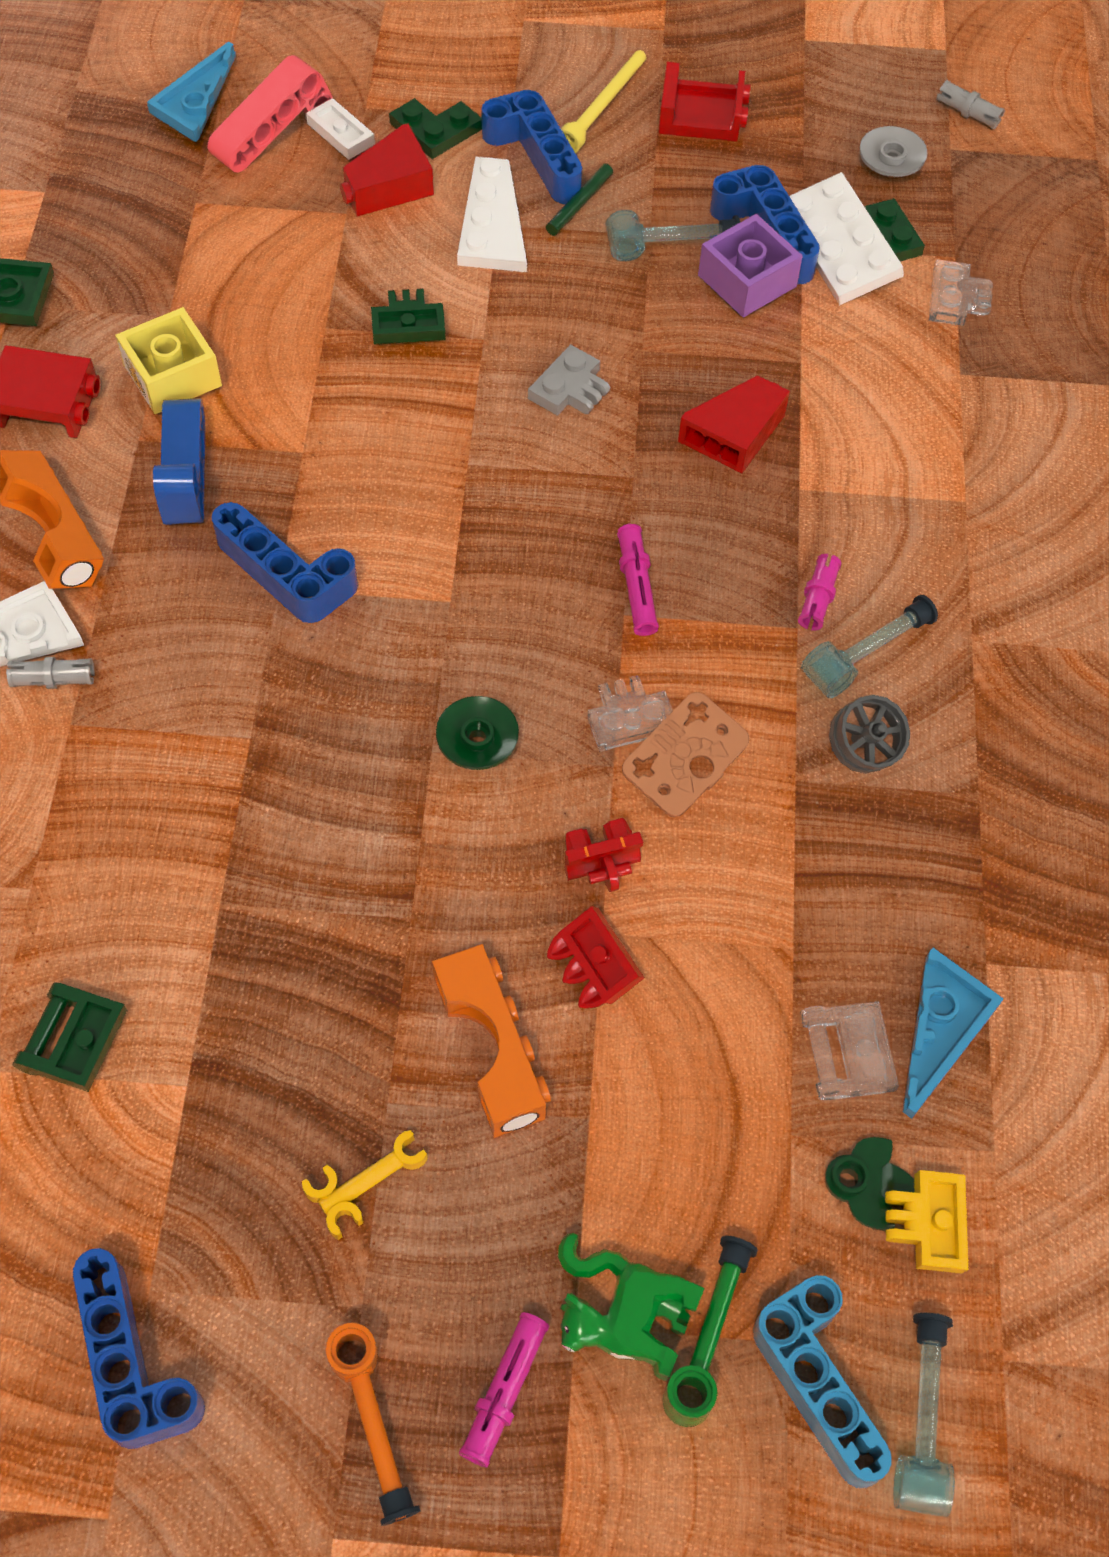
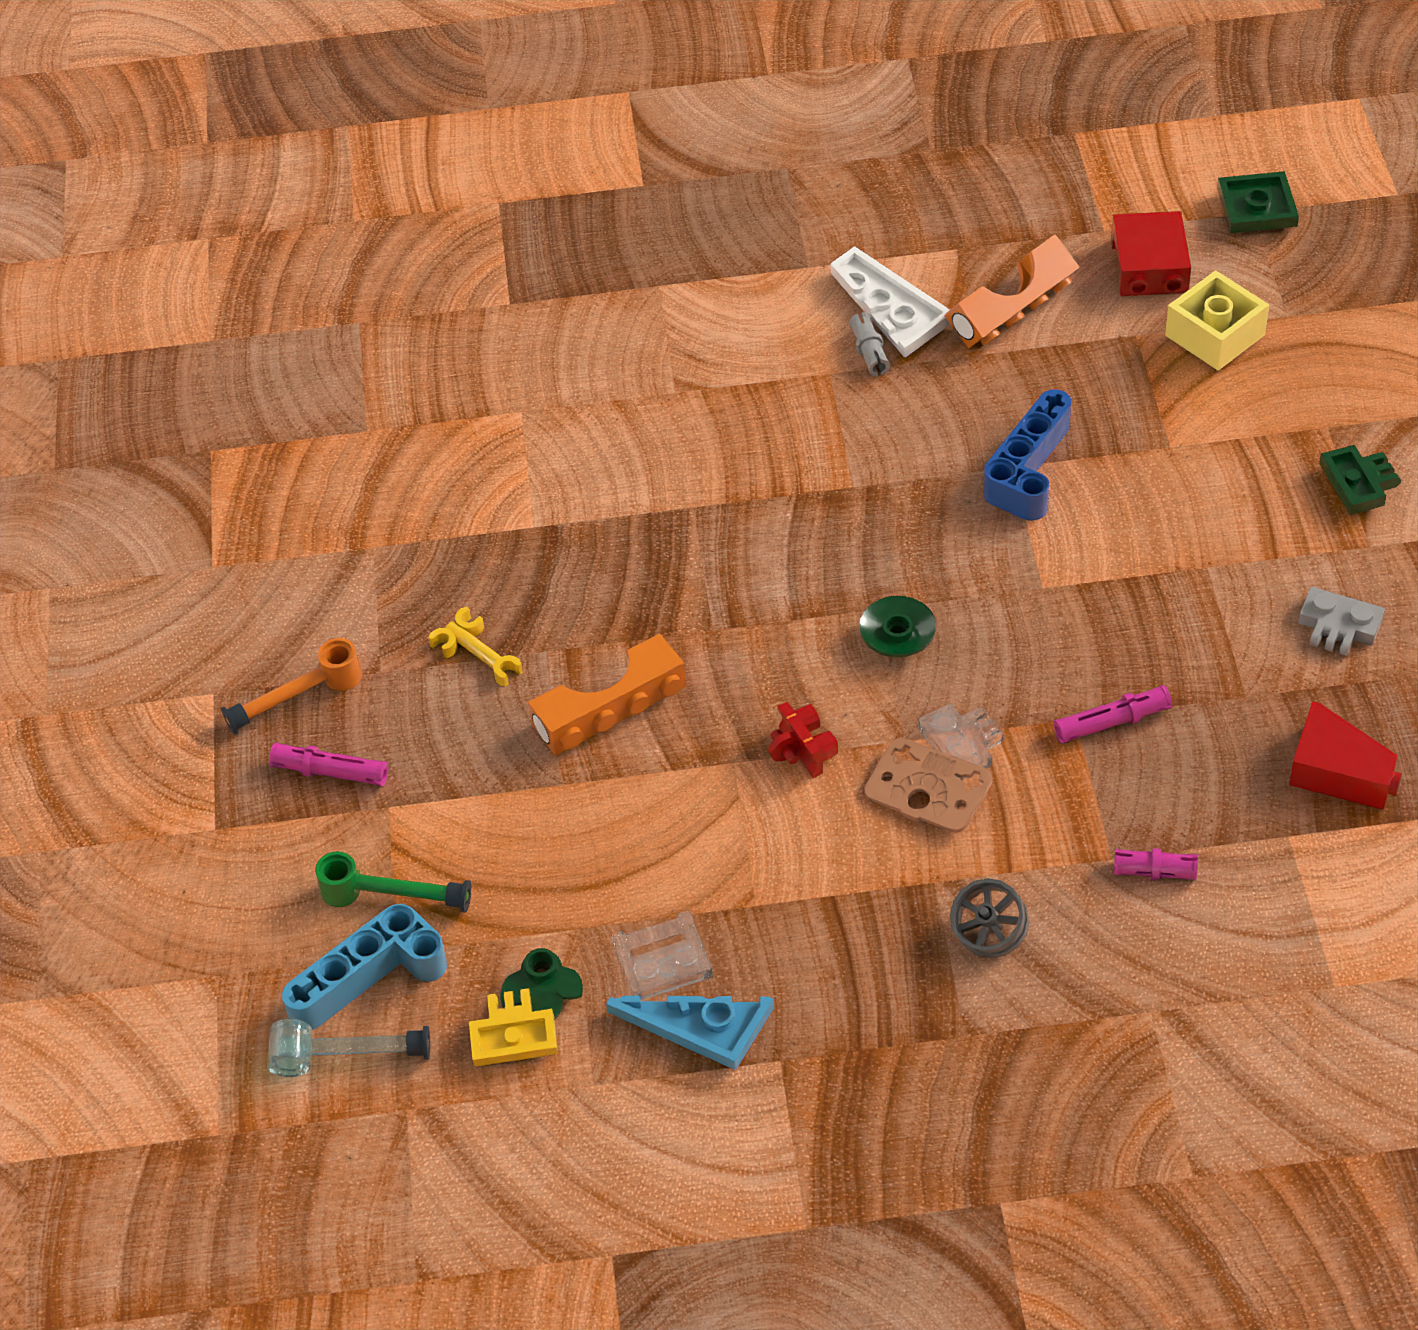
camera: 85 degrees right, 10 degrees down
dark green plate [12,982,127,1092] -> none
blue beam [73,1248,205,1449] -> none
blue beam [153,398,205,525] -> none
red plate [547,906,645,1009] -> none
green animal [558,1233,705,1381] -> none
clear light blue piece [801,595,938,698] -> none

